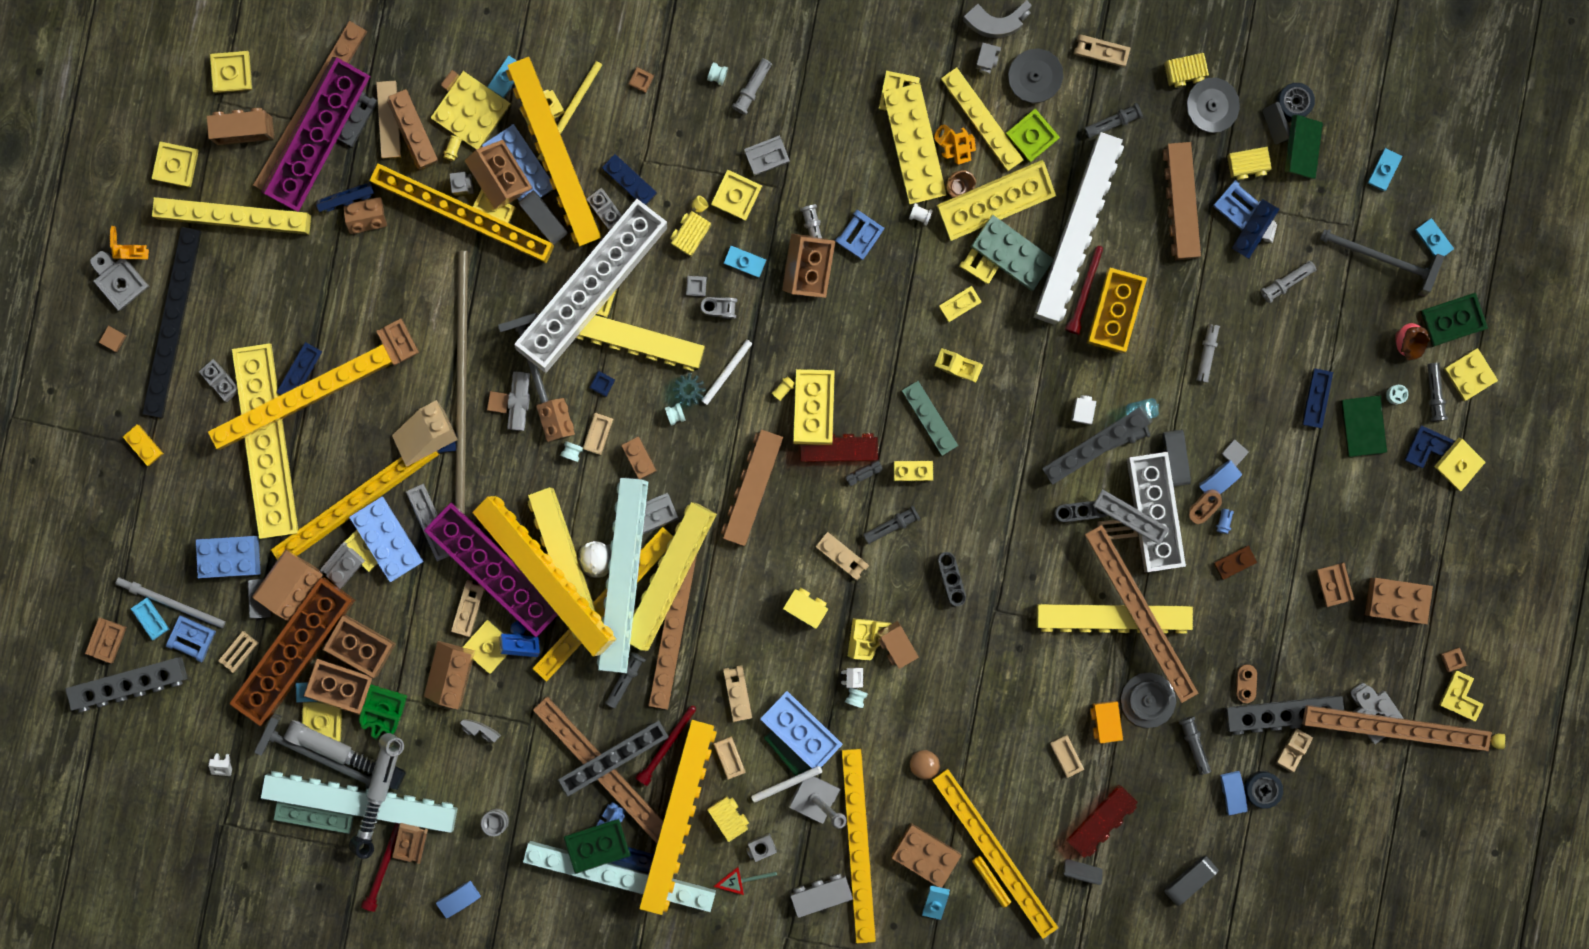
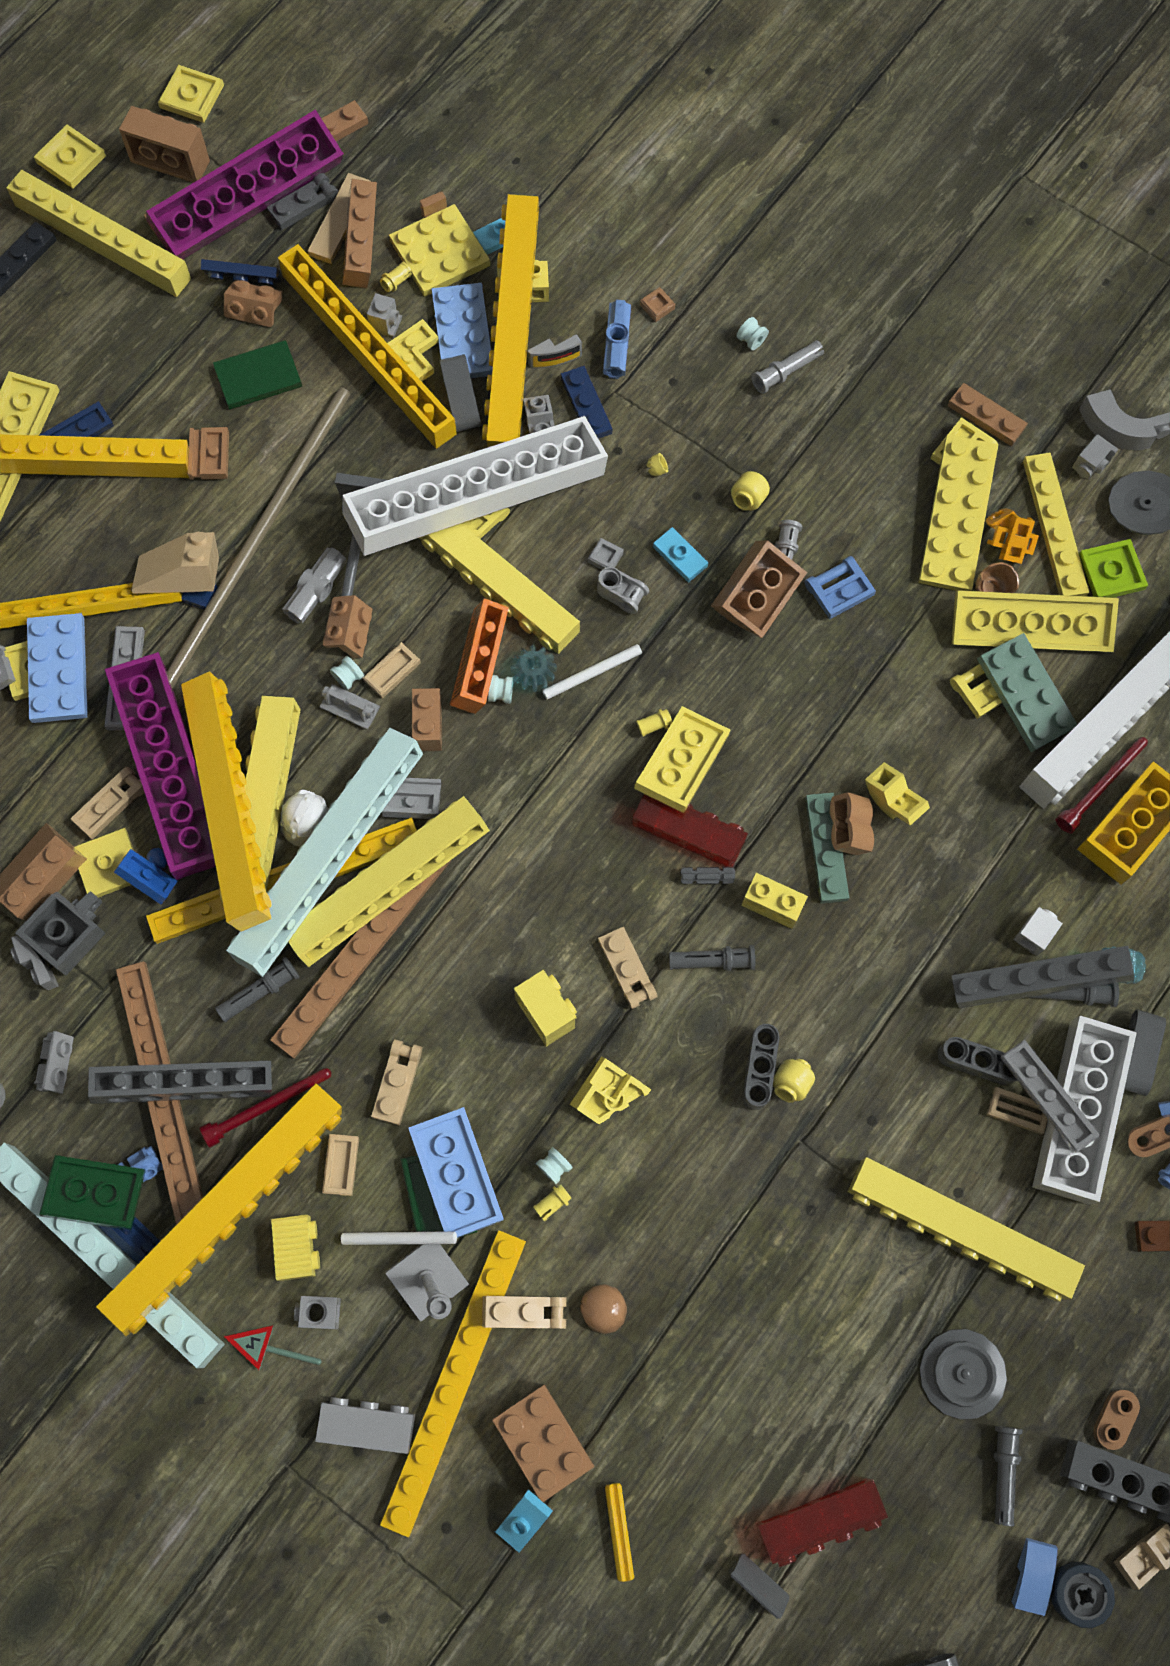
camera: 25 degrees right, 15 degrees down
medium nougat slope [465,140,533,210] -> none
medium nougat tile [487,391,509,414] -> none
light yellow bar [537,61,602,162] -> none
dark blue tile [589,371,615,397] -> none
light yellow brick [670,211,711,257] -> none
light yellow plate [711,170,762,221] -> none
medium nougat brick [721,430,783,546] -> none
light grey plate [744,135,790,176] -> none
white tile [841,668,863,688] -> none
medium nougat brick [878,621,919,669] -> none
white bush [909,203,933,226] -> none
yellow plate [932,769,1058,939] -> none
light yellow plate [939,286,981,322] -> none
tan tile [1050,735,1084,778] -> none
medium nougat plate [1084,525,1198,703] -> none
light orange brick [1090,701,1123,743] -> none
none -> dark grey hinge [16,891,105,976]
none -> light grey hinge [34,1031,74,1094]
none -> dark green tile [213,340,303,410]
none -> light grey hinge [319,684,380,730]
none -> orange brick [450,598,509,714]
none -> tan plate [482,1296,566,1329]
none -> slope [528,334,582,368]
none -> light yellow pin [533,1185,572,1221]
none -> medium blue piece [603,300,631,379]
none -> light yellow head [731,471,770,511]
none -> light yellow head [773,1059,815,1103]
none -> medium nougat brick [830,792,874,856]
none -> medium nougat plate [948,383,1028,447]

